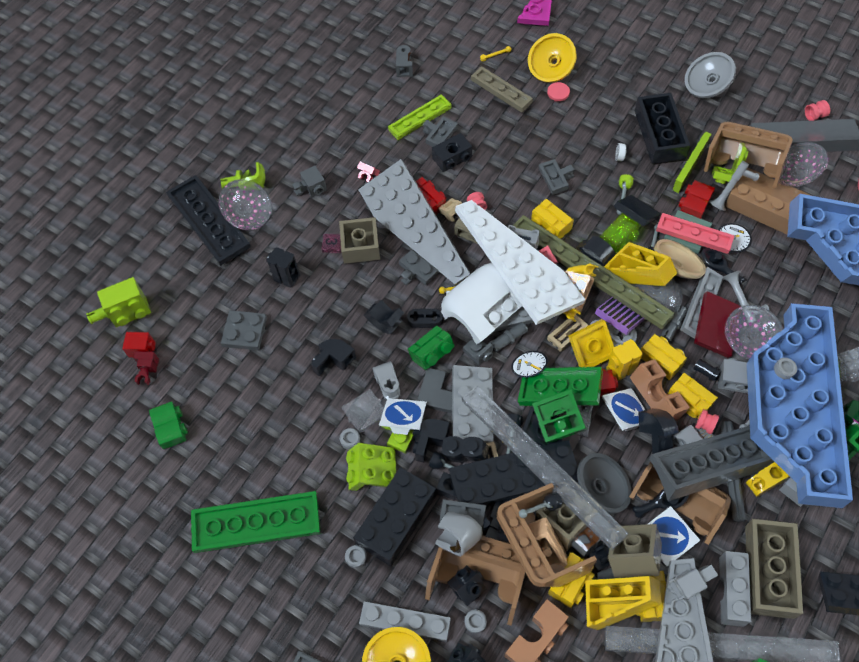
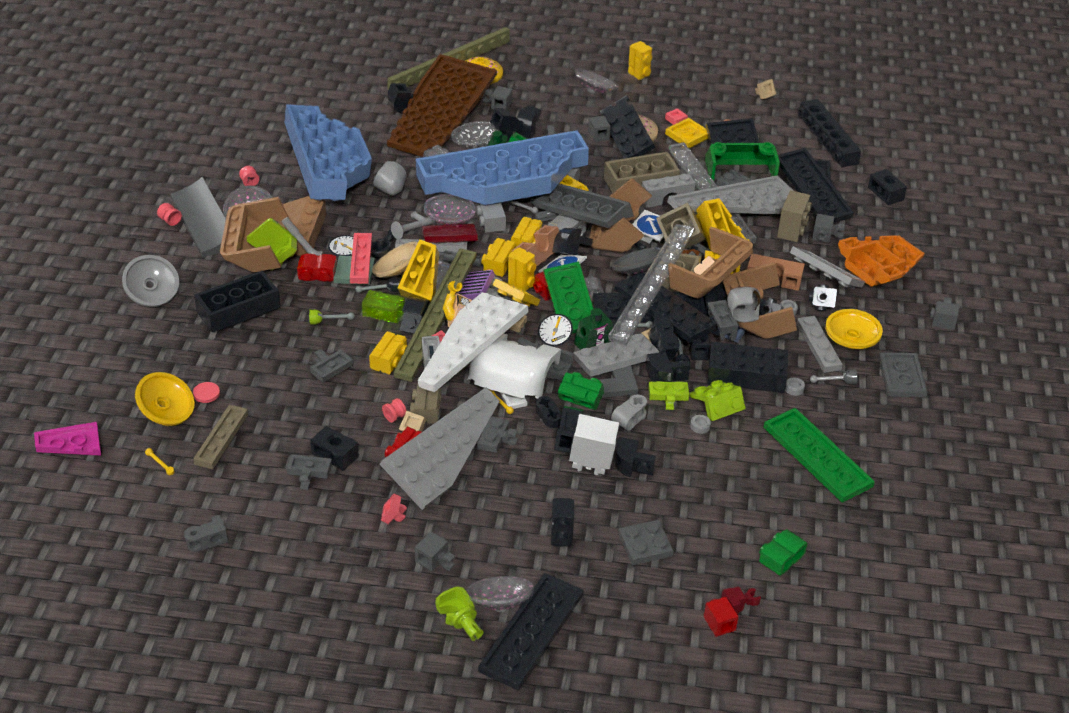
camera: 120 degrees left, 20 degrees down
lime brick [86,277,152,327] -> none
clear pink tile [321,234,341,253] -> none
dark tan brick [339,217,380,264] -> none
clear piece [341,389,384,433] -> none
piece [379,398,427,435] -> none
lime tile [388,94,452,140] -> none
hinge [519,492,563,518] -> none
green brick [532,390,587,444] -> none
black tile [614,195,661,226] -> none
white tile [615,143,626,161] -> none
light grey piece [668,565,718,600] -> none
lime tile [673,132,711,193] -> none
black pin [693,359,721,381] -> none
coral wheel [695,409,719,435] -> none
light grey tile [774,358,797,379] -> none
none -> light grey piece [373,161,407,196]
none -> white piece [569,414,619,475]
none -> dark green torso [574,308,615,350]
none -> hinge [810,369,858,385]

